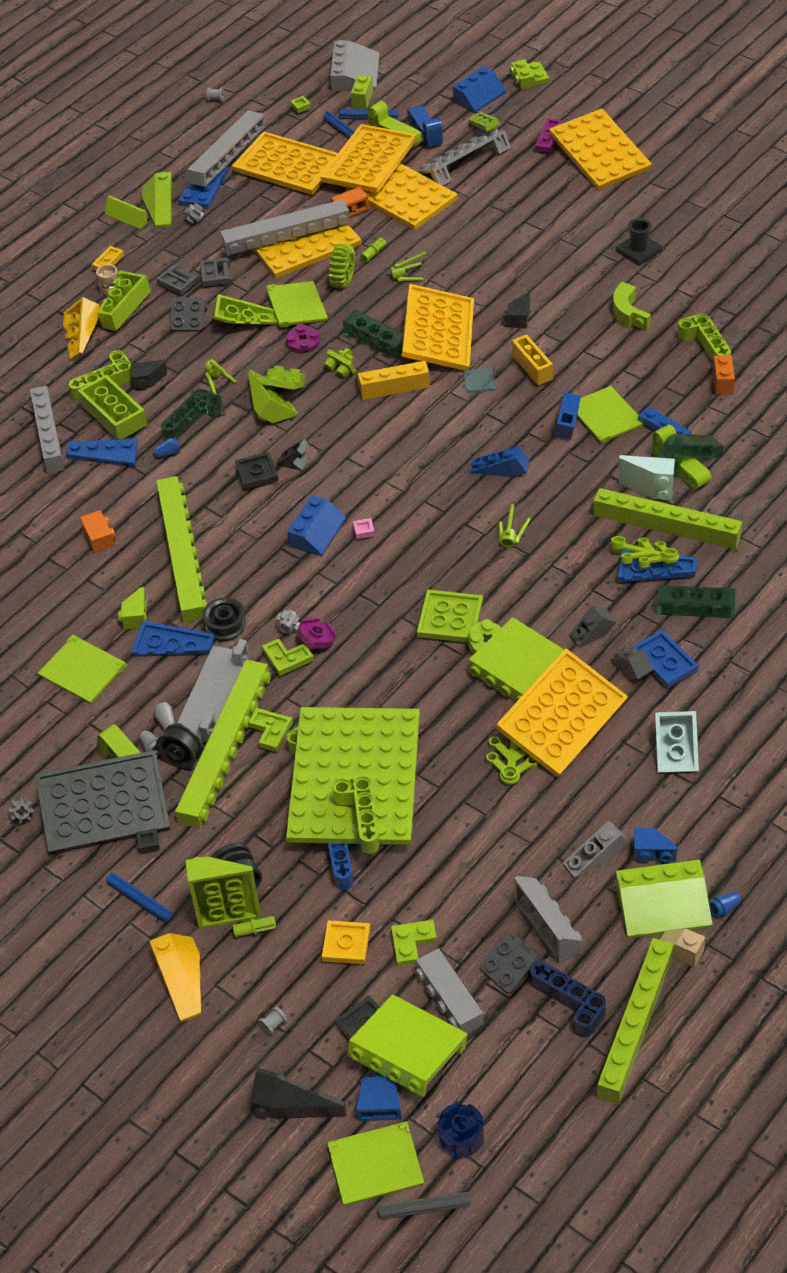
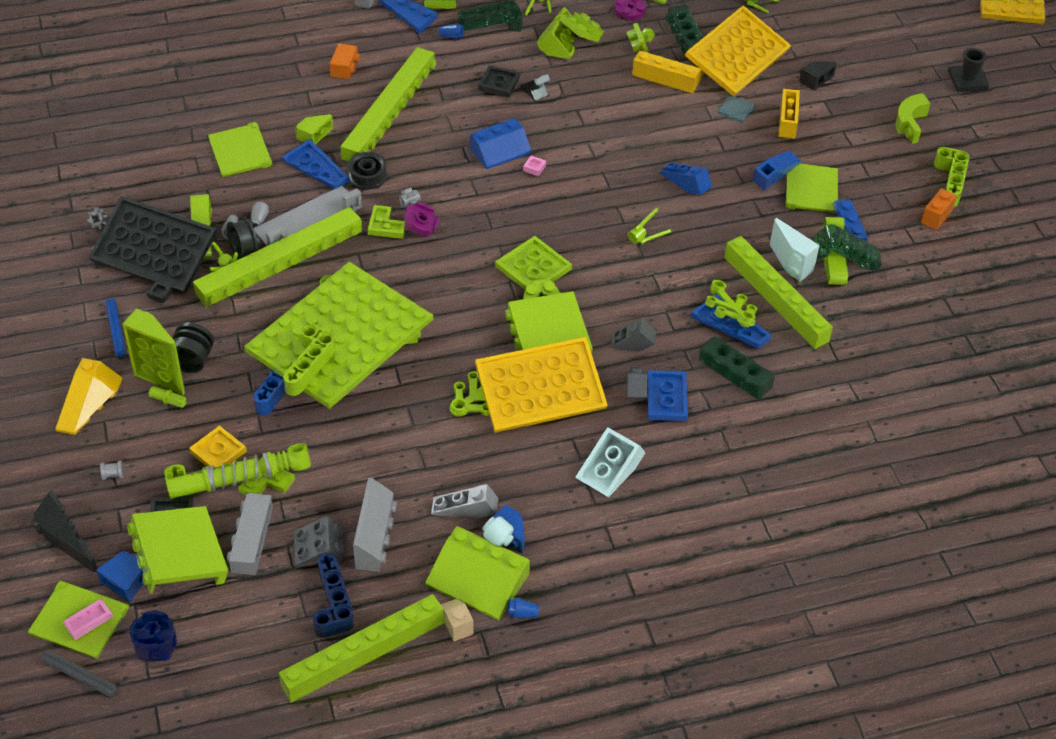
camera: 30 degrees right, 0 degrees up
lime plate [248,708,293,752] -> none
none -> bright pink plate [63,599,113,640]
none -> lime piece [164,444,311,499]
none -> lime plant [210,242,238,271]
none -> light aqua head [482,516,514,546]

